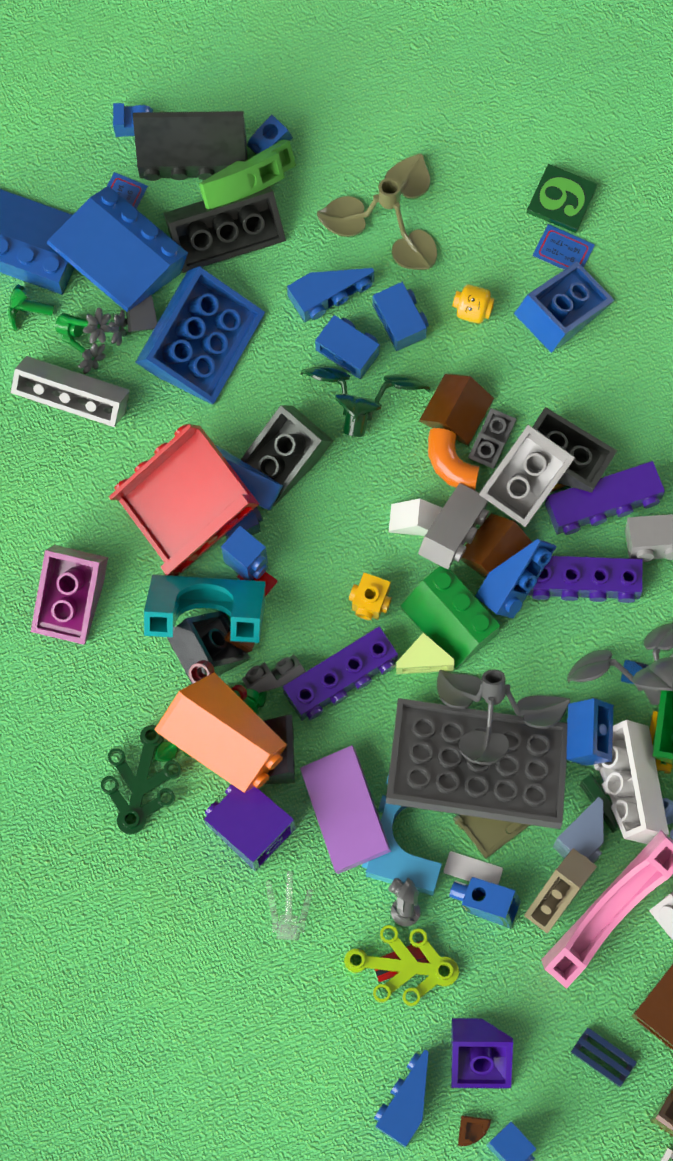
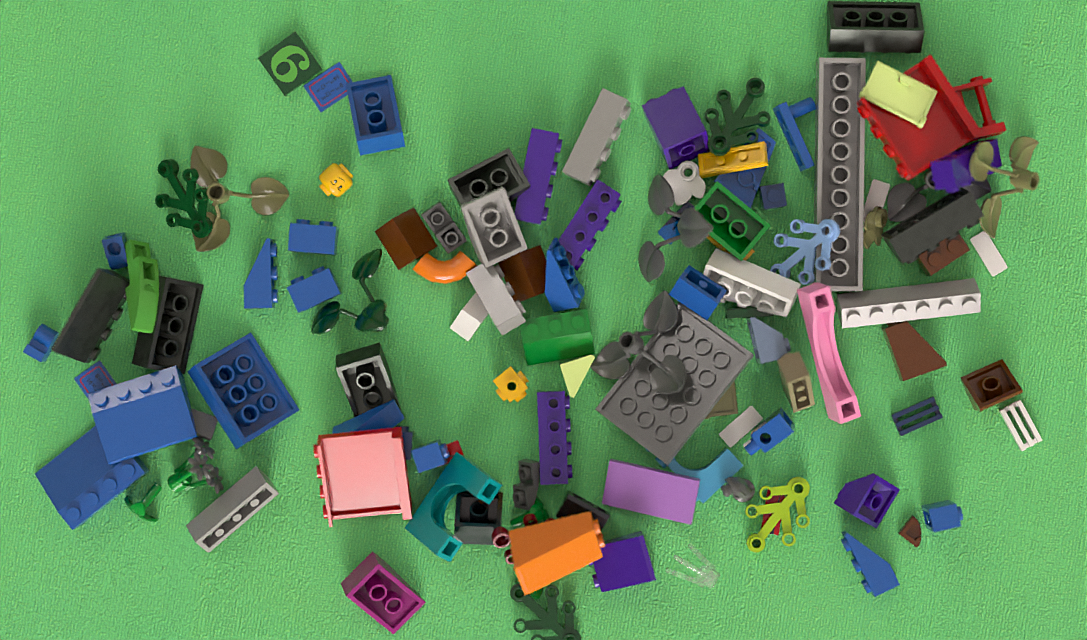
camera: 65 degrees left, 15 degrees up
none -> dark green plant [155,159,213,238]

